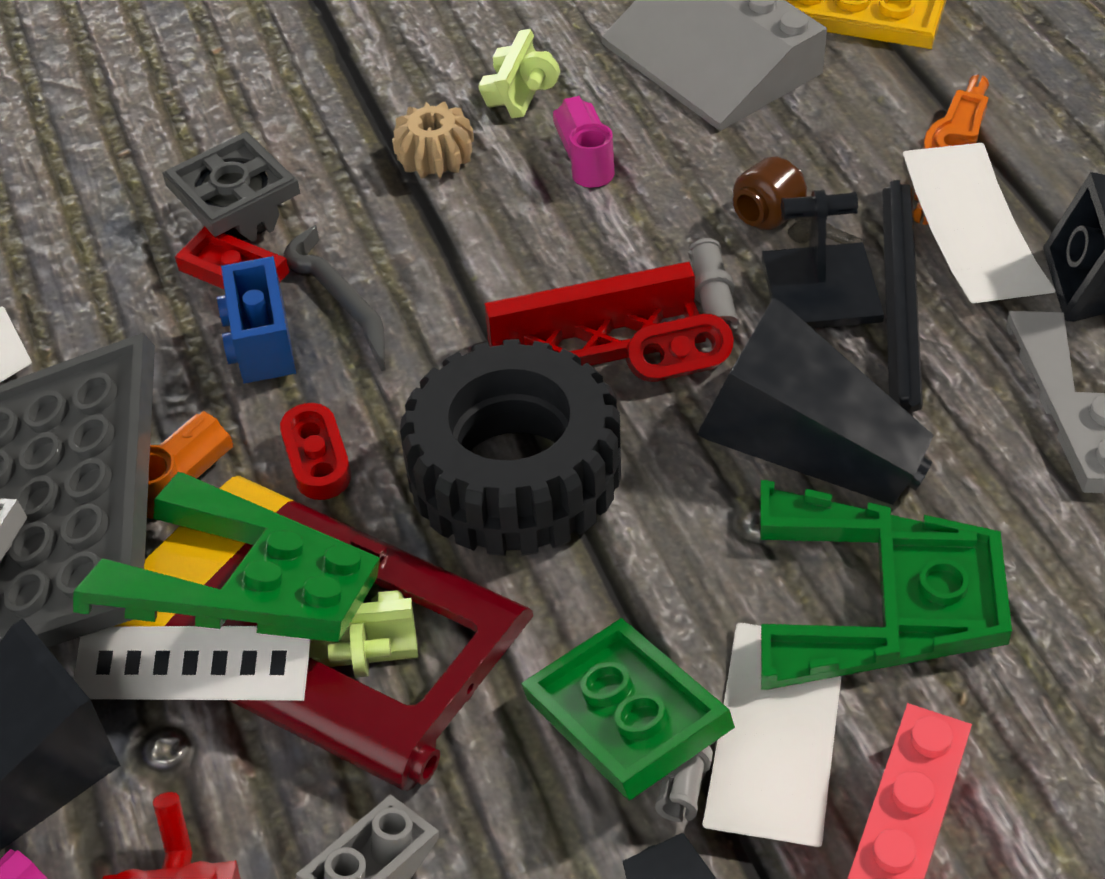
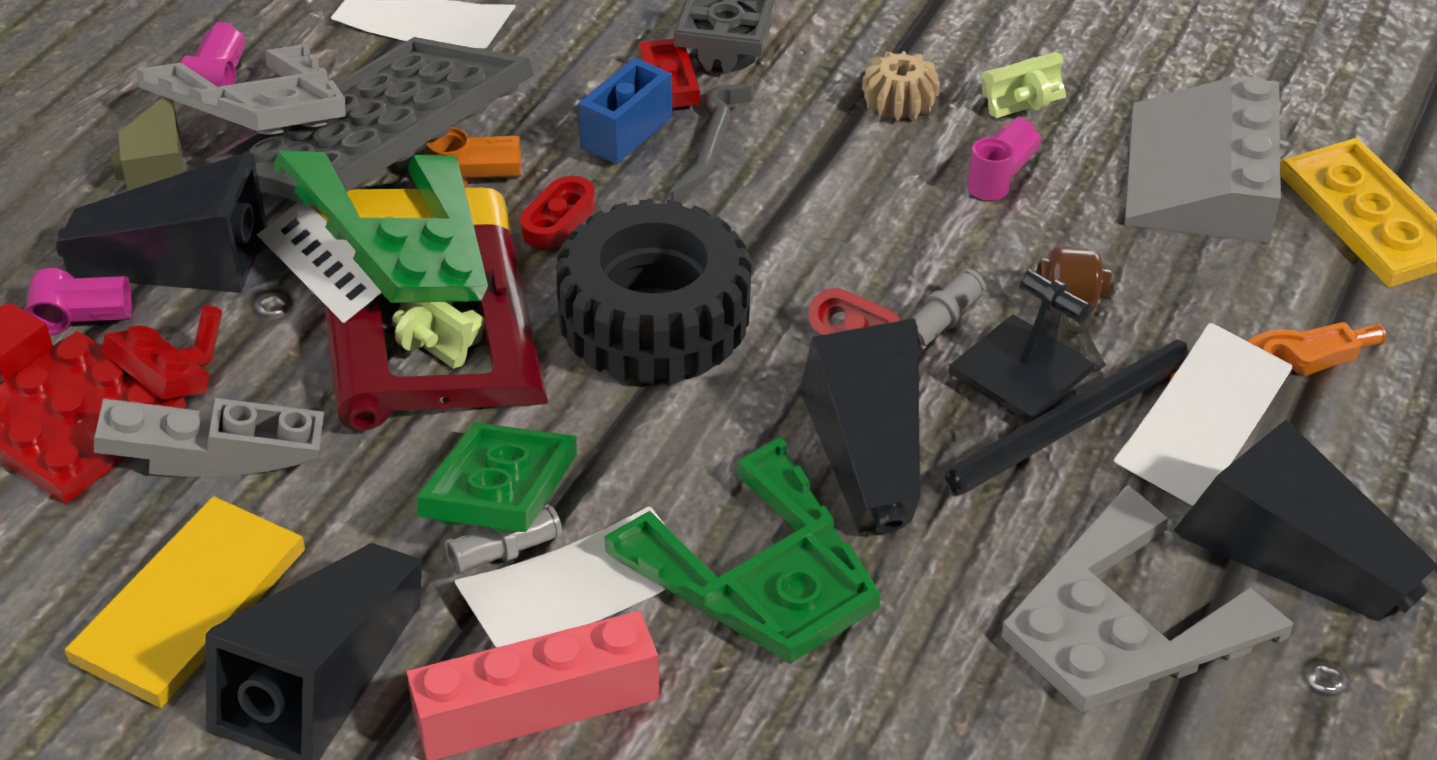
camera: 45 degrees right, 5 degrees down
red fence [484,261,706,366] -> none

